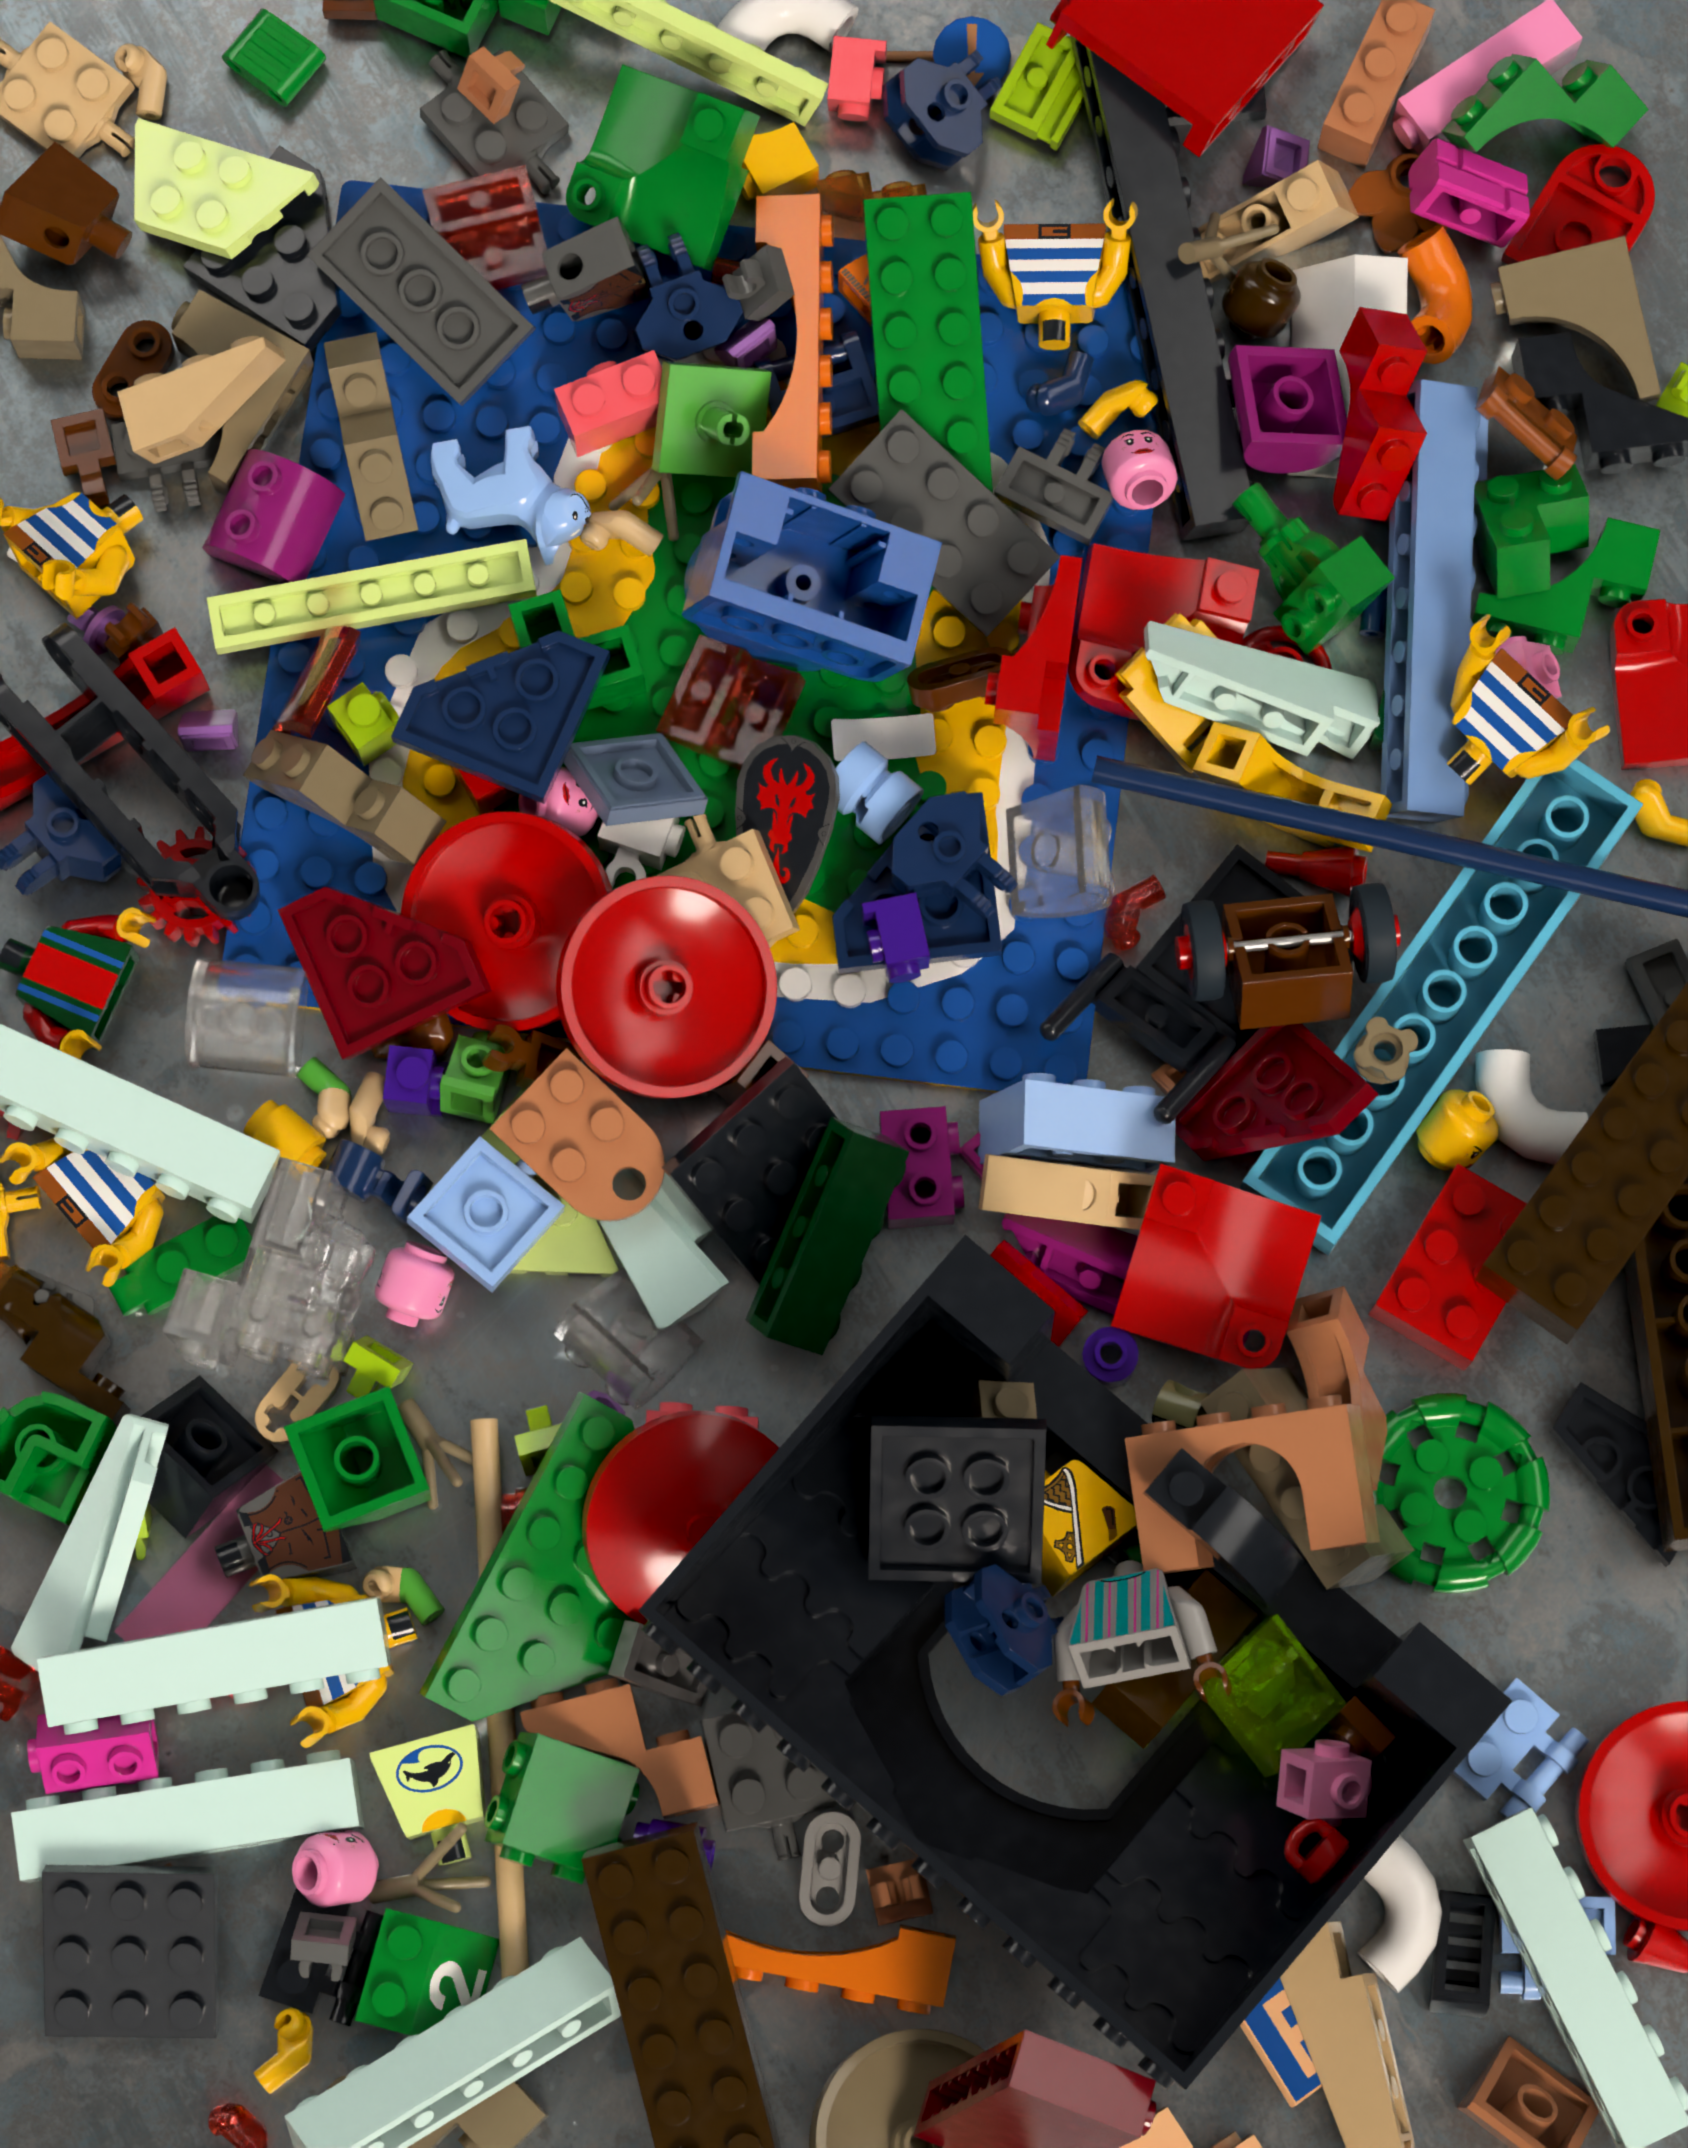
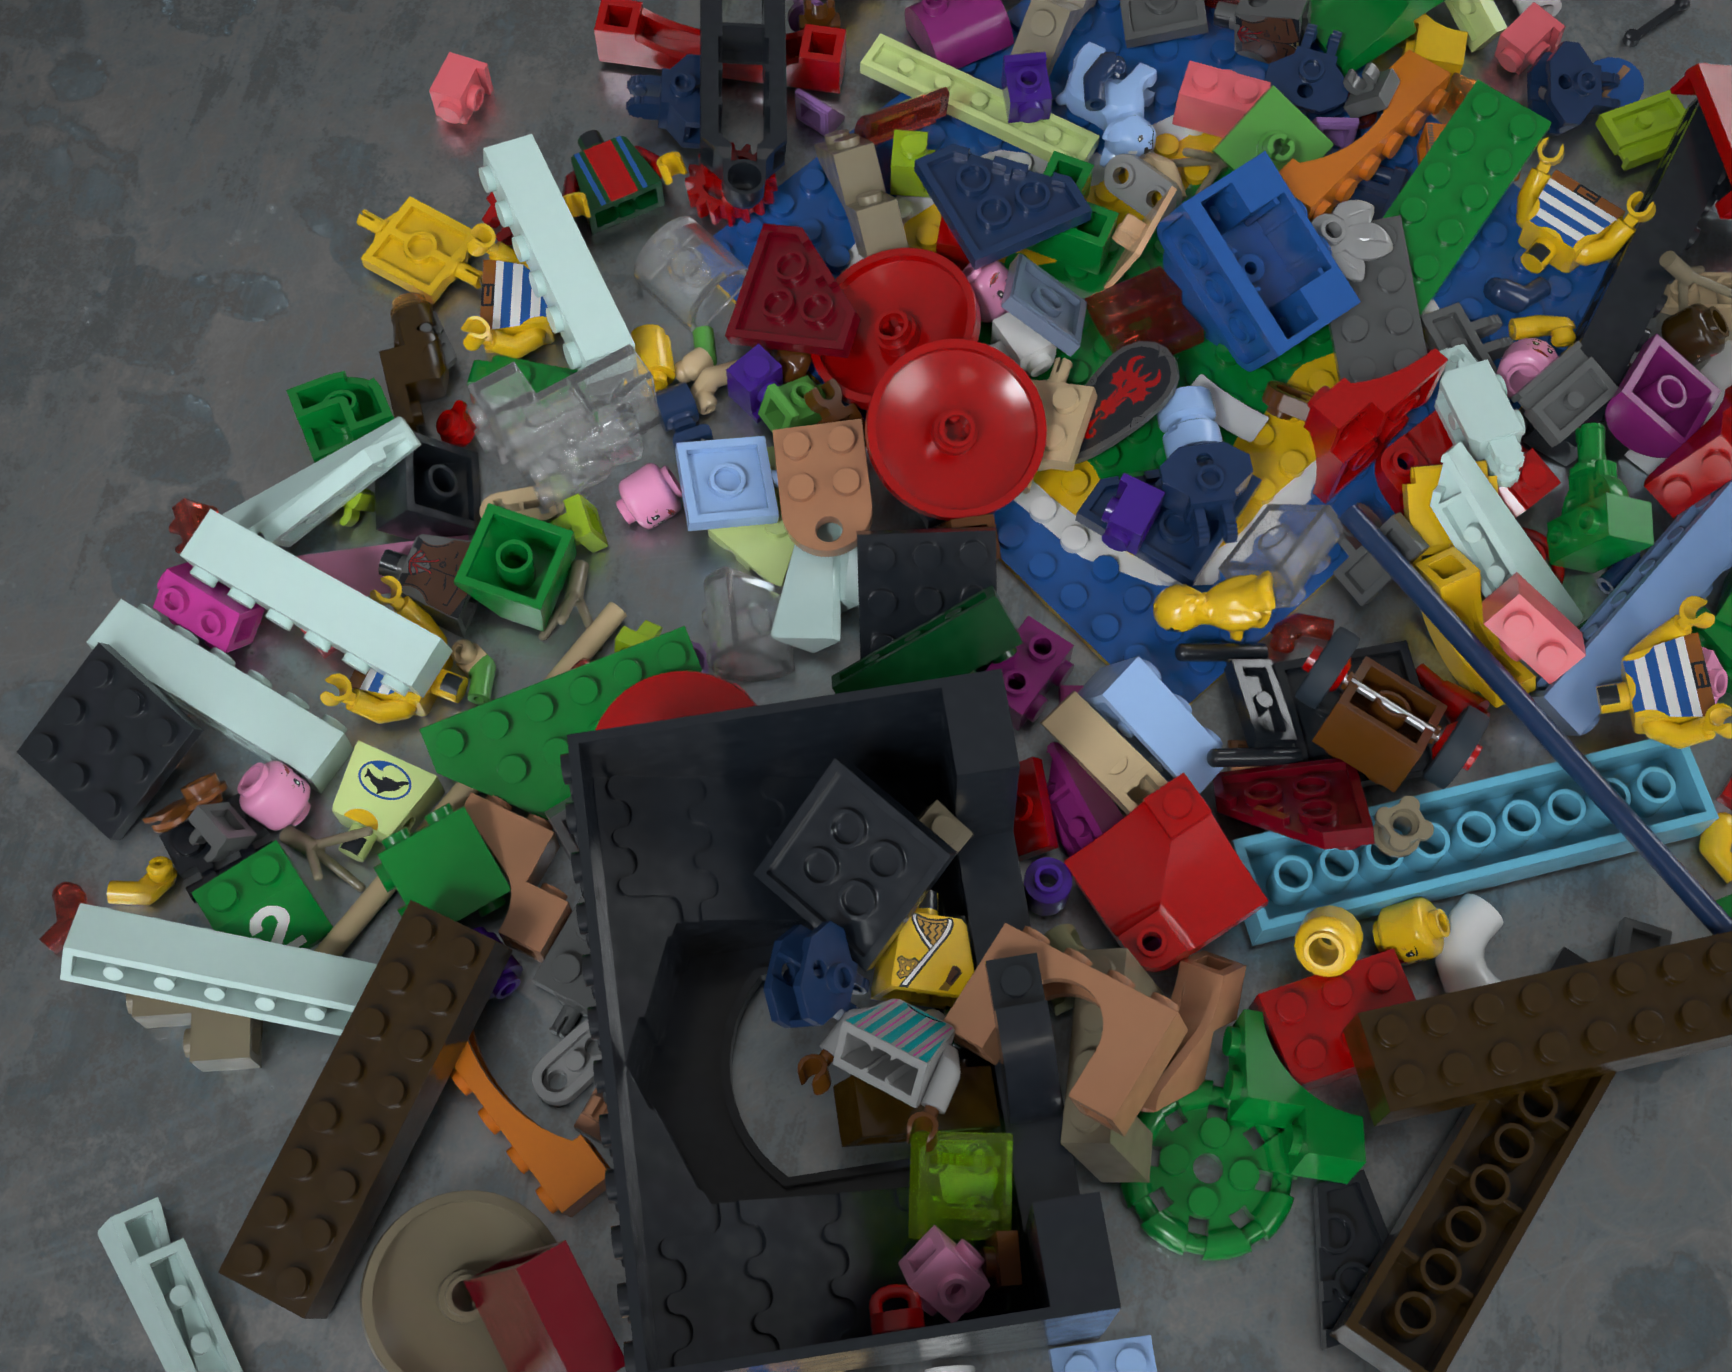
camera: 40 degrees right, 10 degrees down
none -> dark orange plate [143,772,228,833]
none -> red plate [436,400,477,447]
none -> dark purple brick [1001,52,1052,123]
none -> dark blue arm [1083,52,1126,111]
none -> light grey plate [1103,154,1182,221]
none -> light nougat piece [1104,186,1177,291]
none -> yellow animal [1153,571,1276,641]
none -> green arch [1222,1009,1366,1184]
none -> yellow head [1294,905,1363,977]
none -> light grey plate [1311,200,1393,282]
none -> dark grey hinge [1331,502,1430,607]
none -> light aqua hinge [1434,344,1525,488]
none -> coral brick [1482,572,1586,685]
none -> dark grey plate [1510,341,1618,448]

